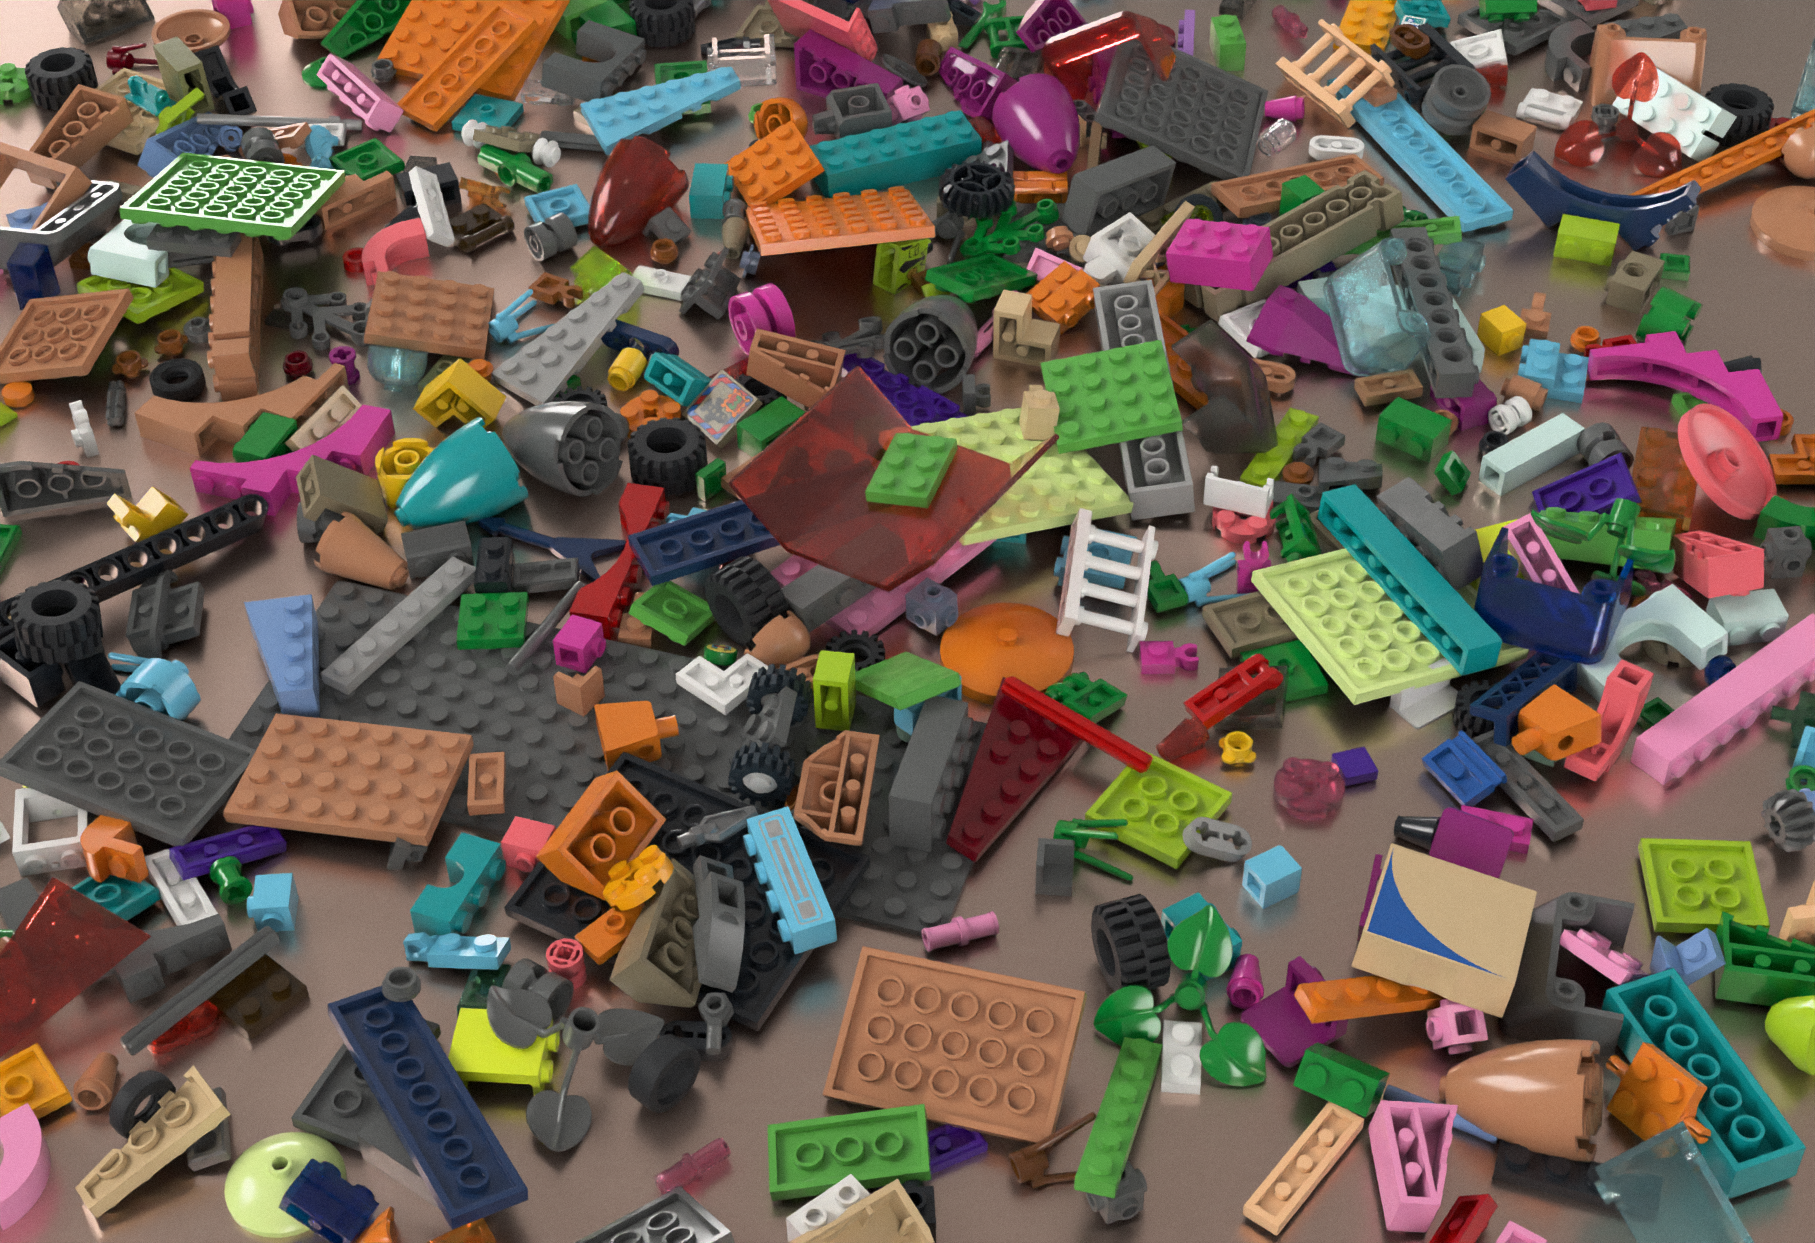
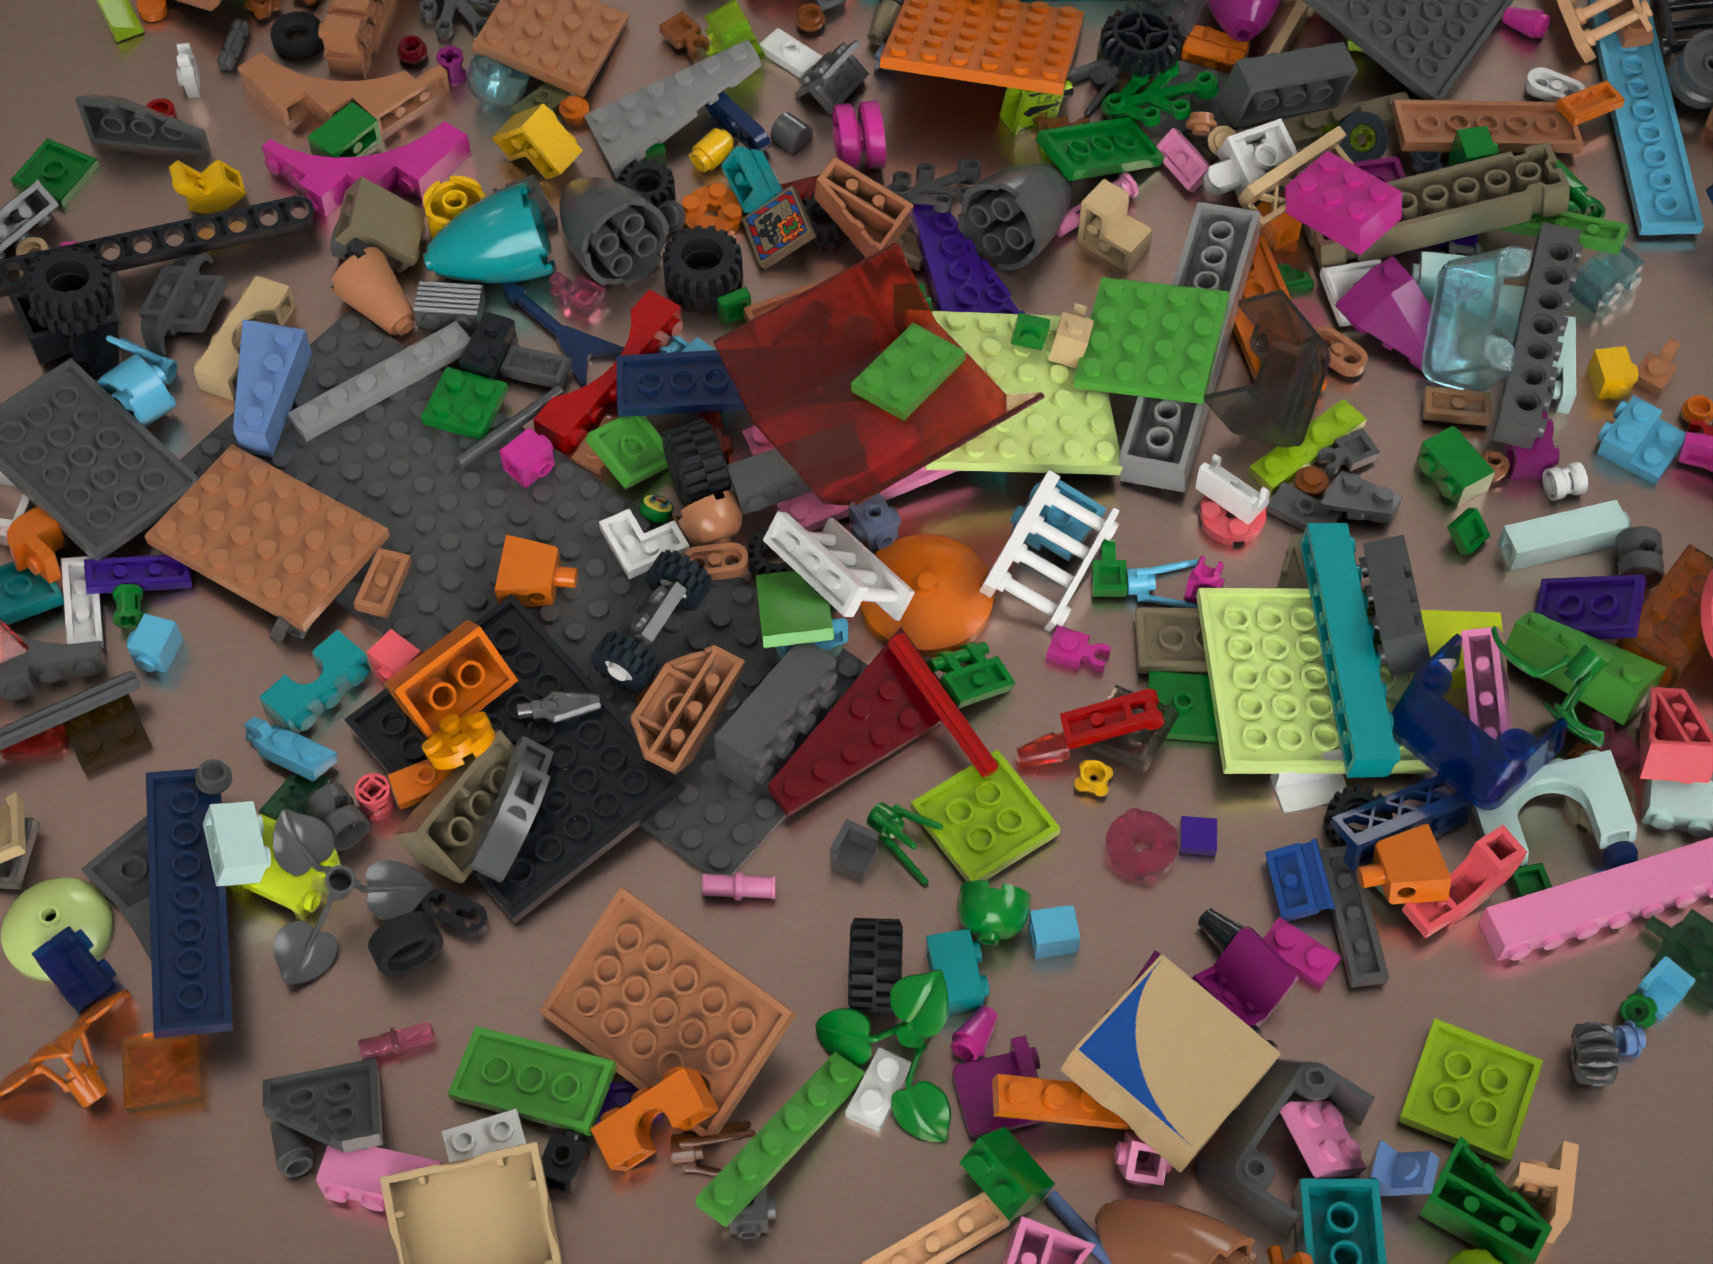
camera: 20 degrees right, 15 degrees up
tan plate [285,385,362,452] -> none
medium azure plant [488,289,554,344] -> none
nougat panel [553,666,605,717] -> none
dark grey piece [698,992,734,1055] -> none
green brick [736,396,807,457] -> none
medium azure brick [743,806,838,954] -> none
lime brick [813,650,856,731] -> none
dark grey tile [962,374,991,416] -> none
orange plate [1026,261,1101,335] -> none
light grey beam [1182,817,1252,862] -> none
clear brick [1257,118,1297,156] -> none
green hinge [1269,494,1322,562] -> none
black plate [1479,431,1509,455] -> none
nougat brick [1500,374,1549,412] -> none
none -> tan arch [193,275,296,401]
none -> light aqua brick [203,801,271,887]
none -> clear pink plate [548,271,606,318]
none -> orange arch [590,1066,719,1172]
none -> white fence [763,511,915,621]
none -> dark grey brick [770,112,813,154]
none -> green cylinder [957,880,1031,945]
none -> green plate [1010,313,1050,350]
none -> orange plate [1555,80,1625,127]

